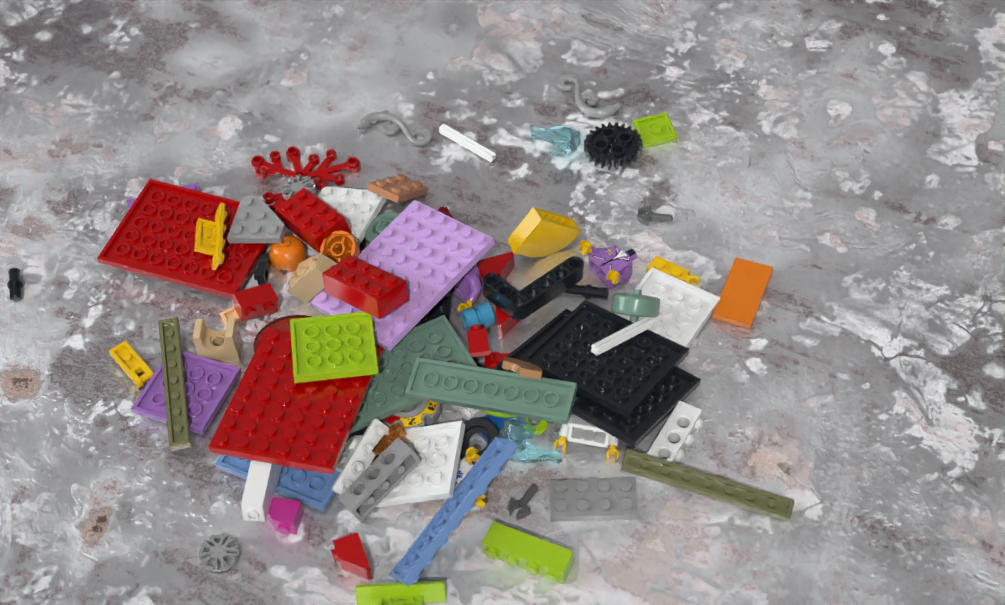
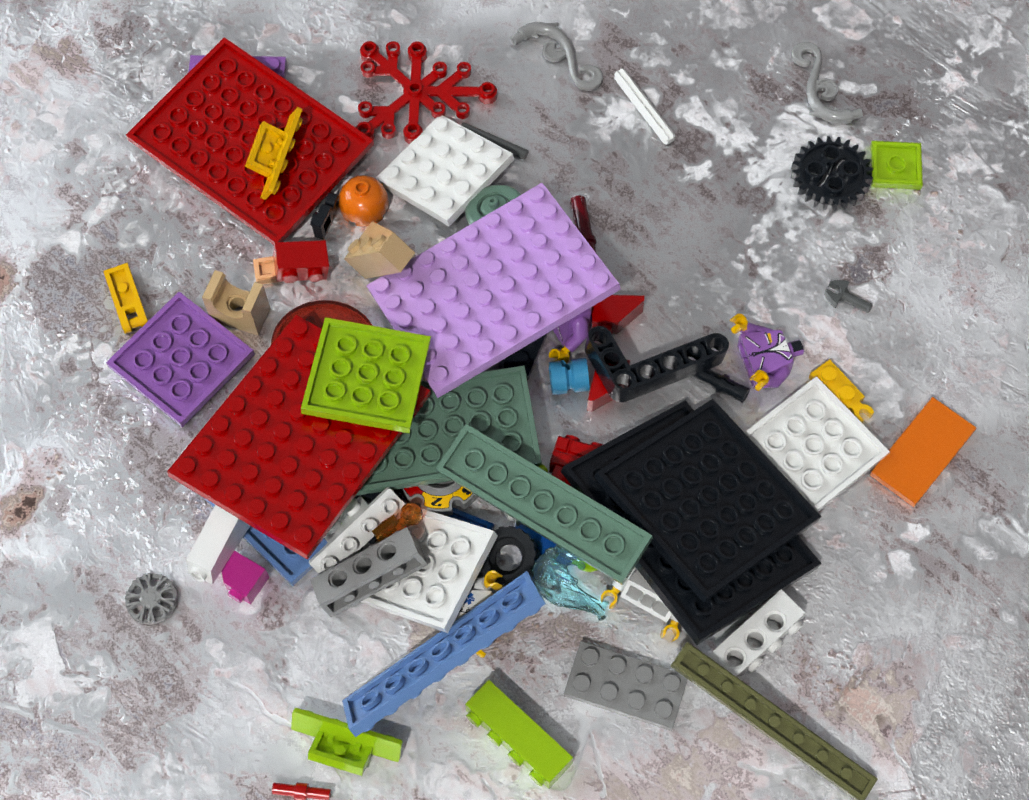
camera: 15 degrees right, 15 degrees up
black axle [7,268,23,302] -> none
olive tile [158,317,192,451] -> none
light grey plate [227,197,286,243] -> none
red brick [275,188,352,253] -> none
light grey wheel [281,174,316,200] -> none
orange cylinder [320,230,360,263] -> none
red brick [322,256,409,319] -> none
red slope [331,532,373,580] -> none
nougat plate [367,174,428,203] -> none
red slope [467,324,490,357] -> none
medium nougat tile [502,357,542,380] -> none
yellow brick [507,207,581,258] -> none
dark grey bar [509,484,538,520] -> none
clear light blue hair [529,125,582,156] -> none
white axle [591,317,653,355] -> none
sand green wheel [611,289,660,321] -> none

